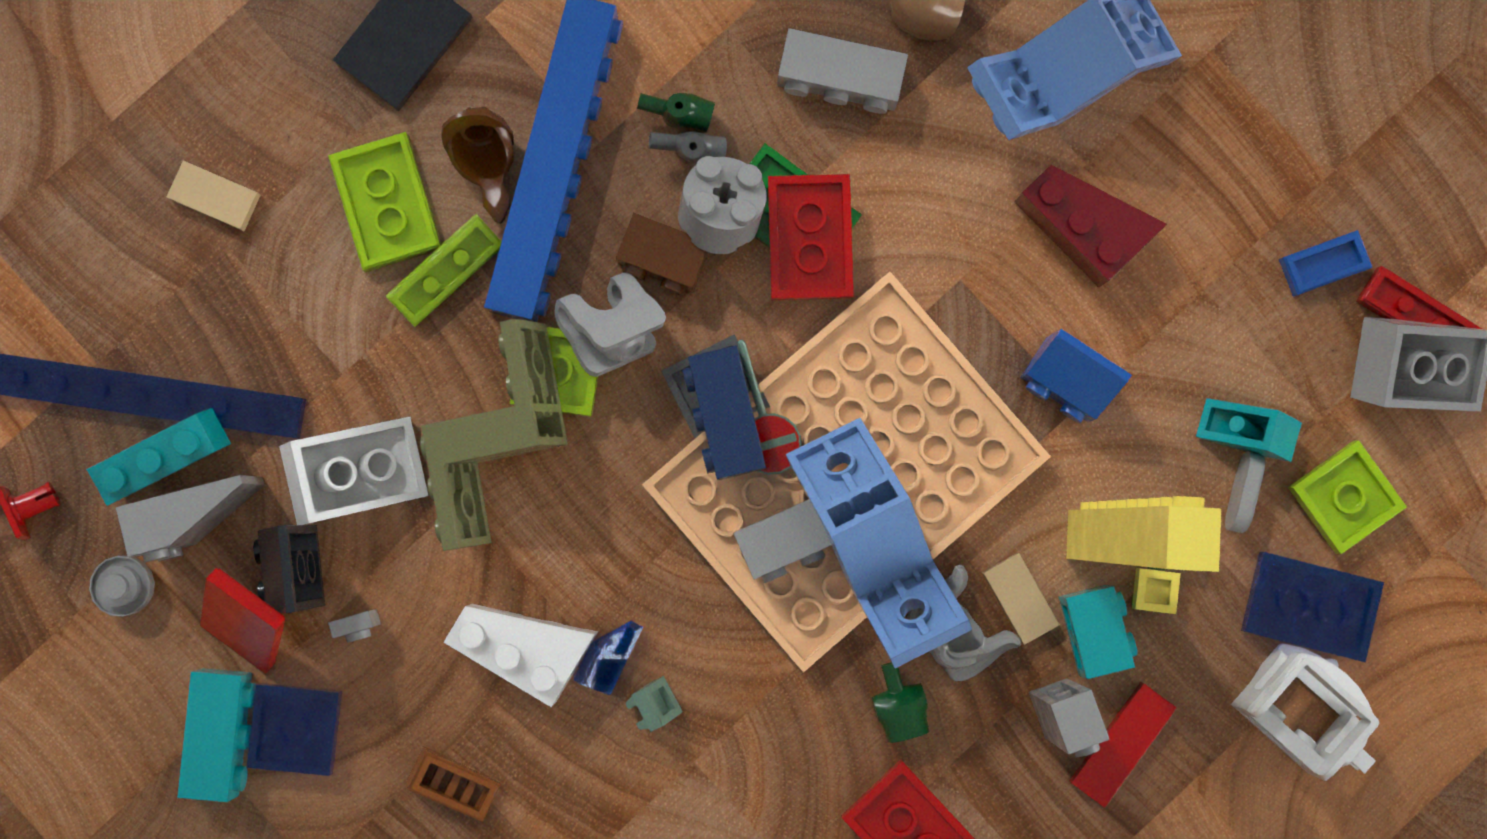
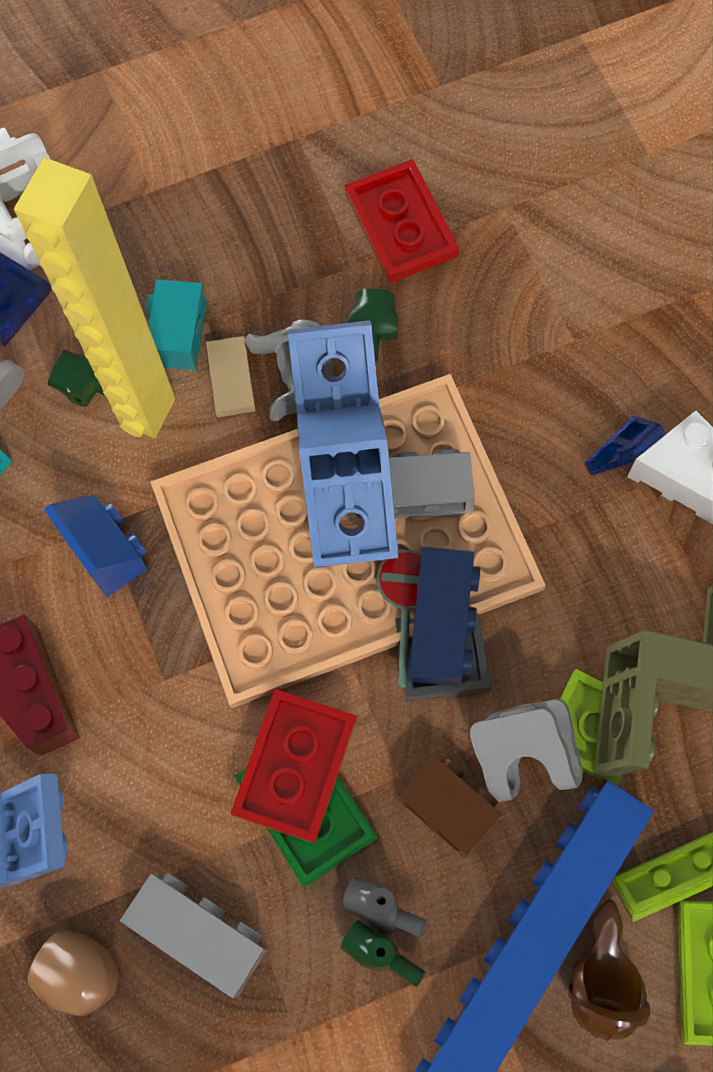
camera: 150 degrees left, 15 degrees down
sand green tile [626,676,683,732] -> none
light grey brick [678,156,766,254] -> none
light grey brick [1029,678,1110,757] -> none
red tile [1069,682,1177,808] -> none

